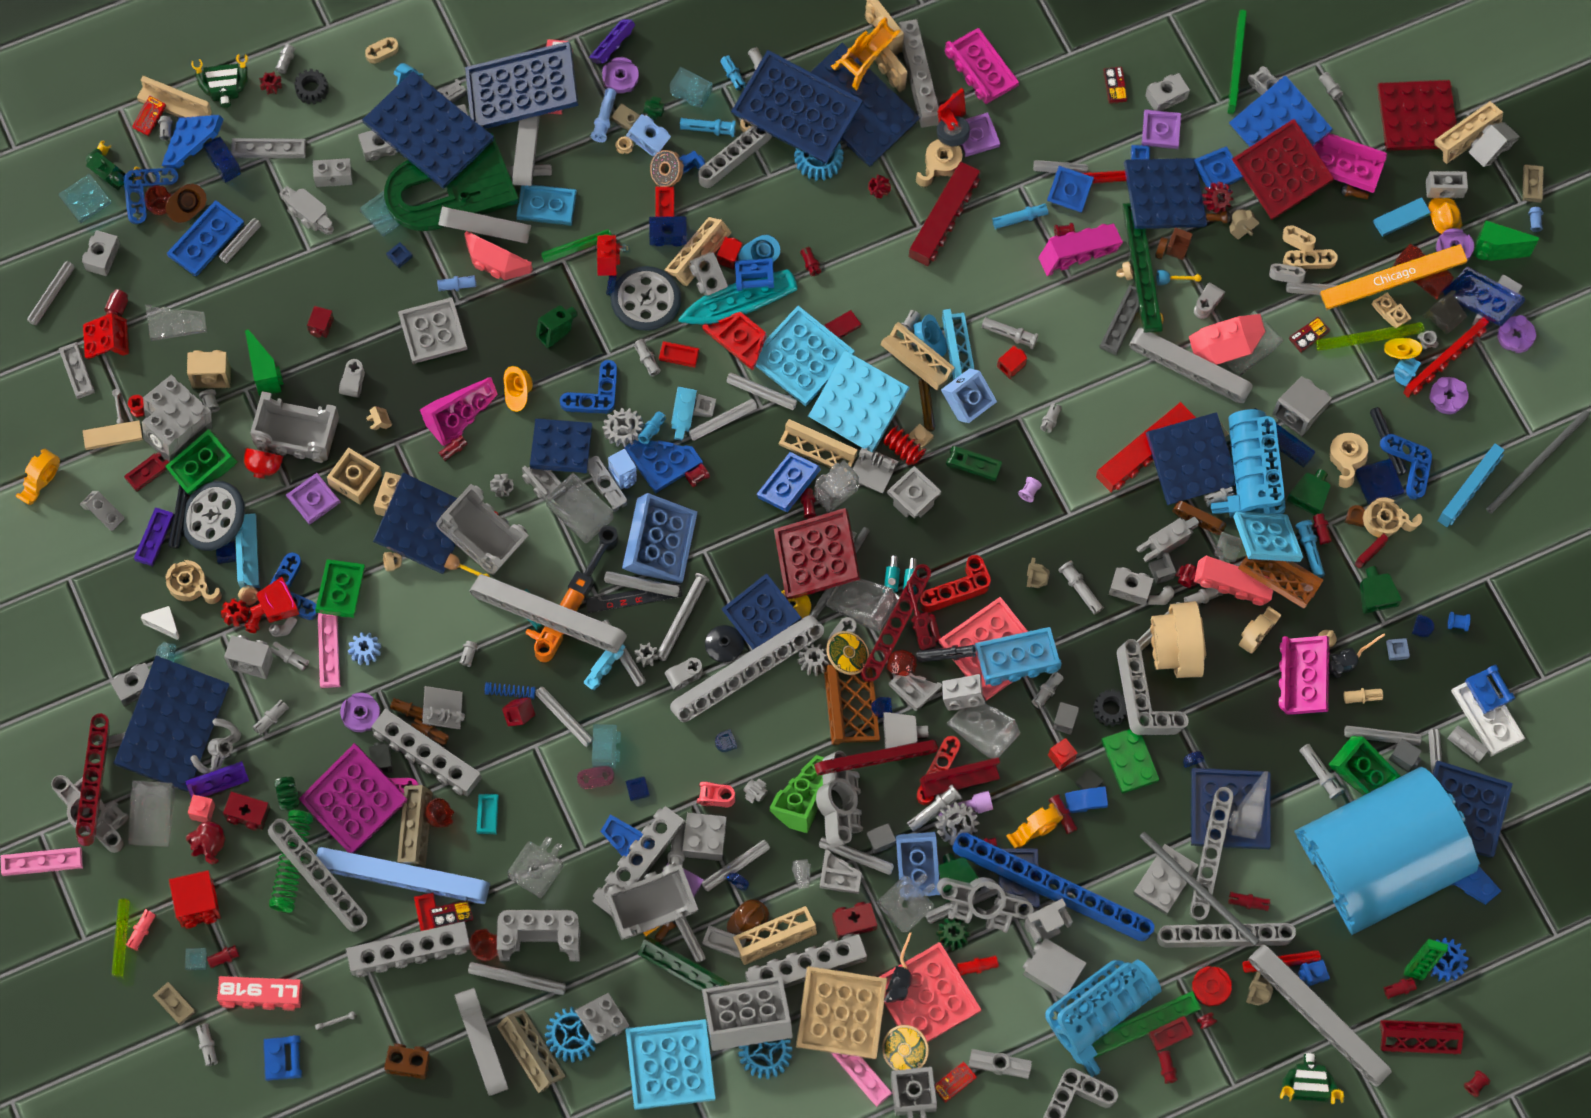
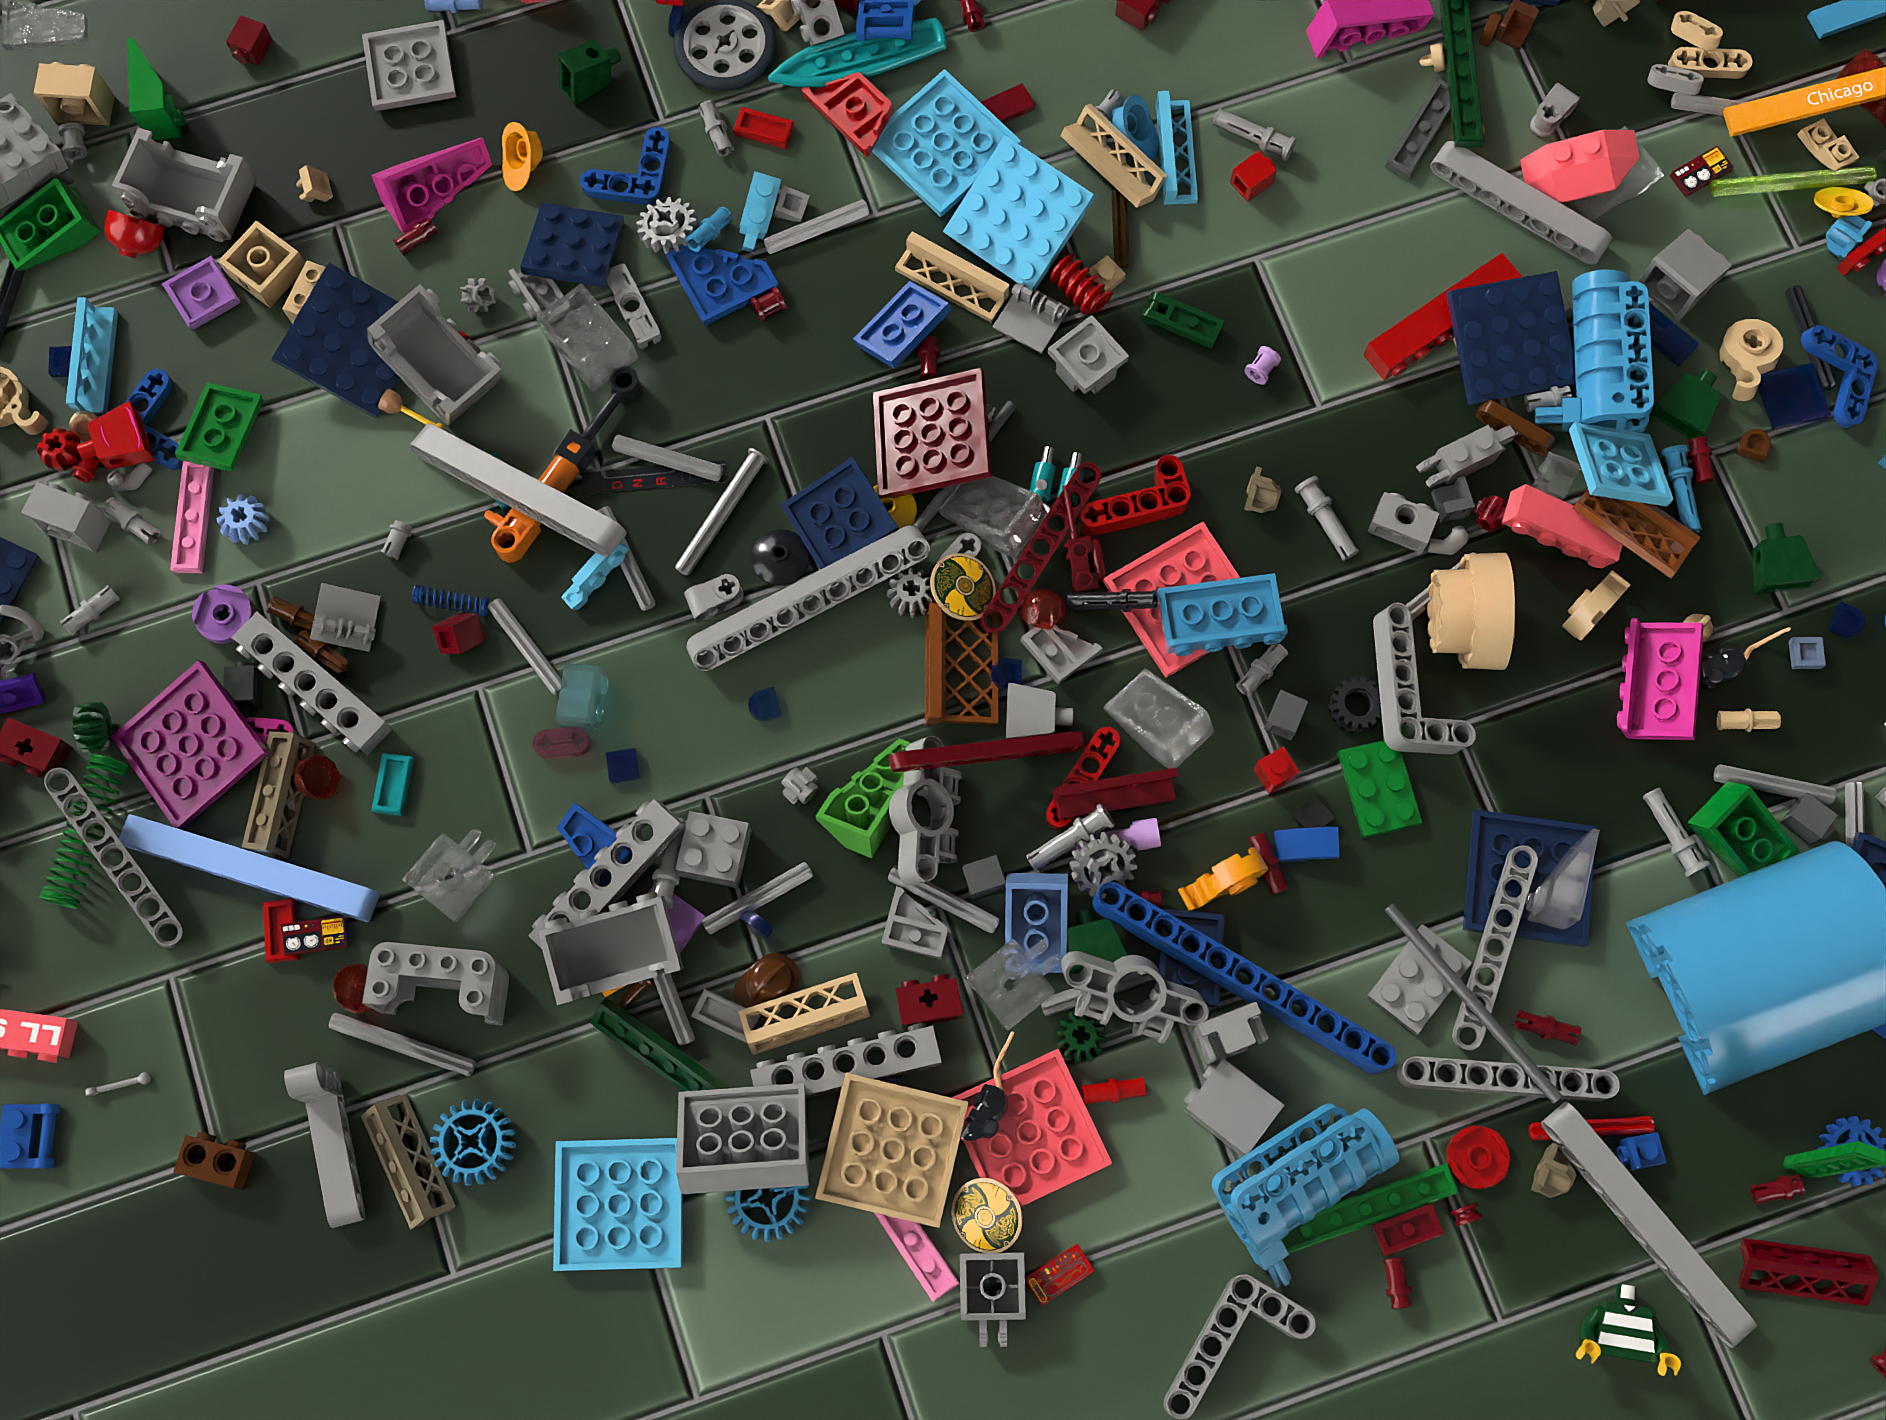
camera: 10 degrees right, 5 degrees up
wedge [182,481,245,551] -> none
light grey piece [339,359,365,398] -> none
light grey brick [346,922,470,977] -> none
tan tile [383,552,402,572] -> none
light grey hinge [575,993,630,1044] -> none
light blue brick [608,449,637,490] -> none
medium blue slope [622,493,697,583] -> none
light grey gear [635,642,658,668] -> none
coral piece [697,782,735,808] -> none
light grey axle [727,373,797,410] -> none
clear cone [791,859,811,889] -> none
clear hinge [814,461,859,513] -> none
light blue brick [941,368,997,423] -> none
light grey bracket [942,674,985,711] -> none
light grey piece [969,1049,1032,1079] -> none
light grey pin [1040,403,1062,433] -> none
hinge [1156,270,1202,285] -> none
clear blue tile [1183,751,1204,768] -> none
light grey pin [1184,588,1223,605] -> none
dark red tile [1354,533,1388,569] -> none
tan piece [1363,497,1422,537] -> none

